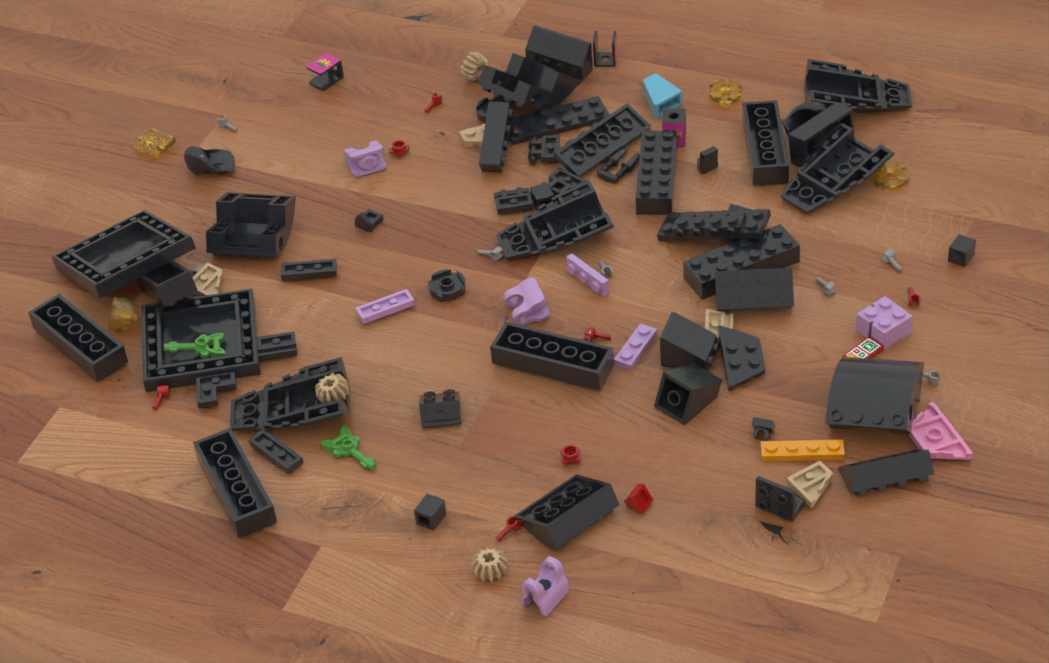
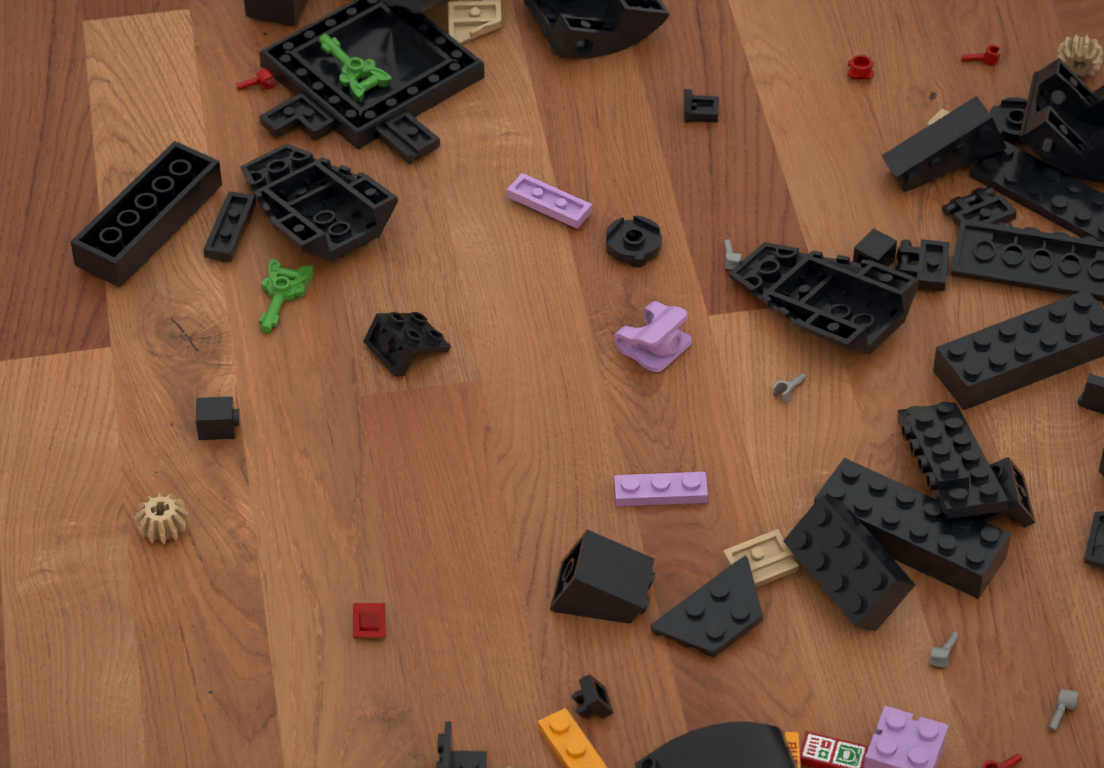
camera: 55 degrees right, 5 degrees up
black plate [281,259,337,281] -> none
tan gear [315,373,350,404] -> none
lavender piece [344,140,387,177] -> none
black brick [490,322,614,391] -> none
black plate [493,187,533,214] -> none
red hand [496,516,523,541] -> none
black slope [514,474,619,549] -> none
lavender piece [520,556,569,616] -> none
red plate [560,445,581,464] -> none
lavender plate [566,253,609,297] -> none
red hand [583,327,611,342] -> none
black piece [597,147,640,183] -> none
black slope [660,312,720,371] -> none

